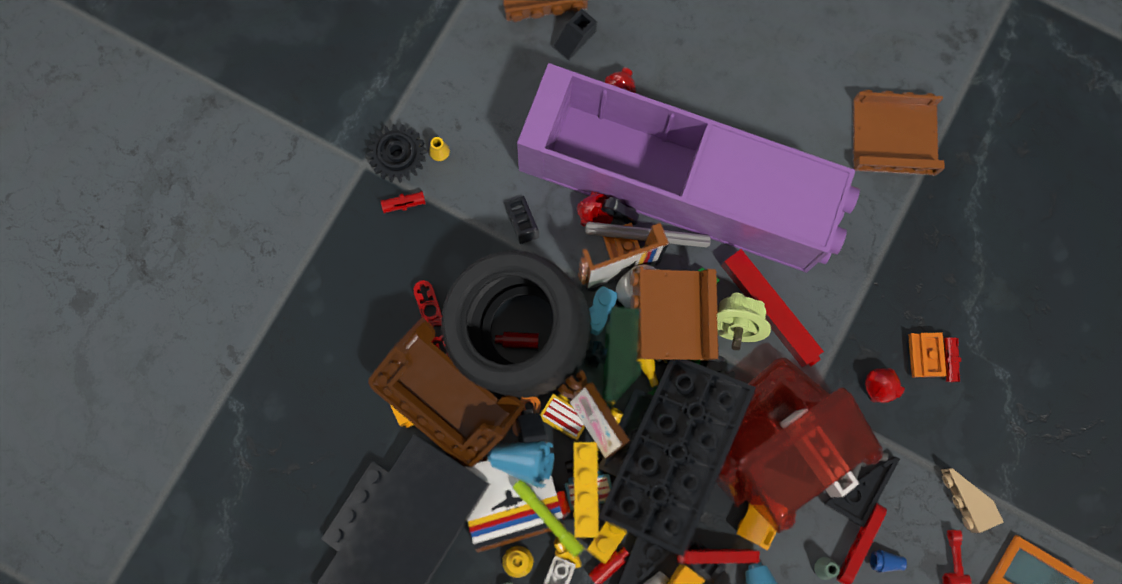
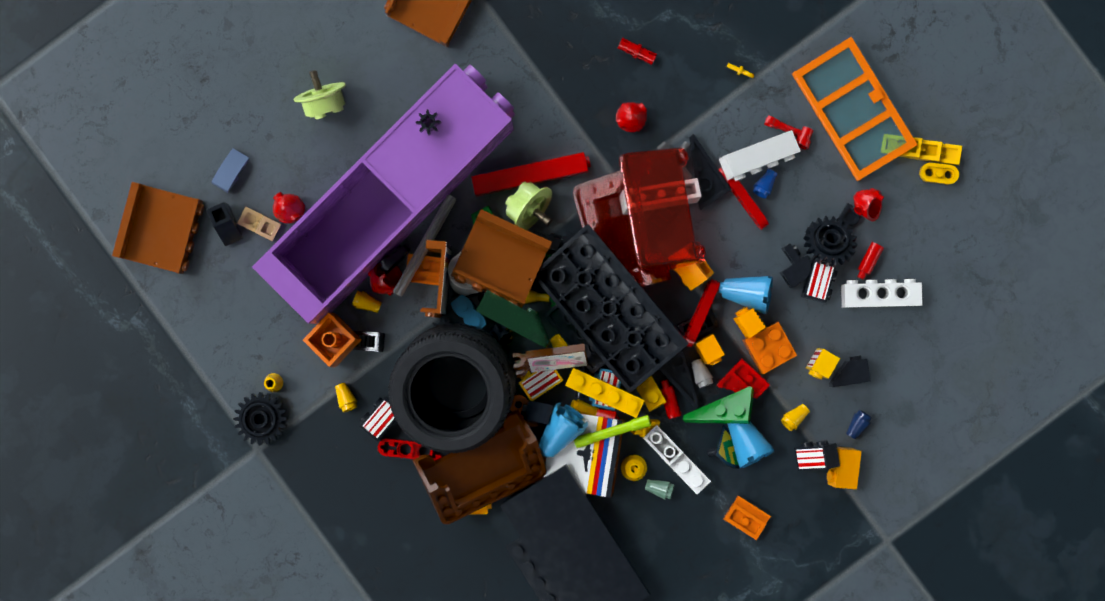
camera: 60 degrees left, 10 degrees up
red pin [381,191,426,214] -> none
red cylinder [495,332,539,349] -> none
sand green cone [814,557,839,580] -> none
orange plate [908,333,946,378] -> none
tan slope [941,468,1003,533] -> none
none -> sand blue slope [211,148,249,193]
none -> tan slope [237,206,281,241]
none -> yellowish green piece [293,70,346,119]
none -> orange brick [303,312,362,367]
none -> yellow cone [335,383,357,413]
none -> yellow cone [352,291,382,313]
none -> brick [359,396,396,441]
none -> black gear [416,109,441,136]
none -> yellow cone [570,399,599,416]
none -> white brick [719,130,800,181]
none -> yellow hand [726,63,754,78]

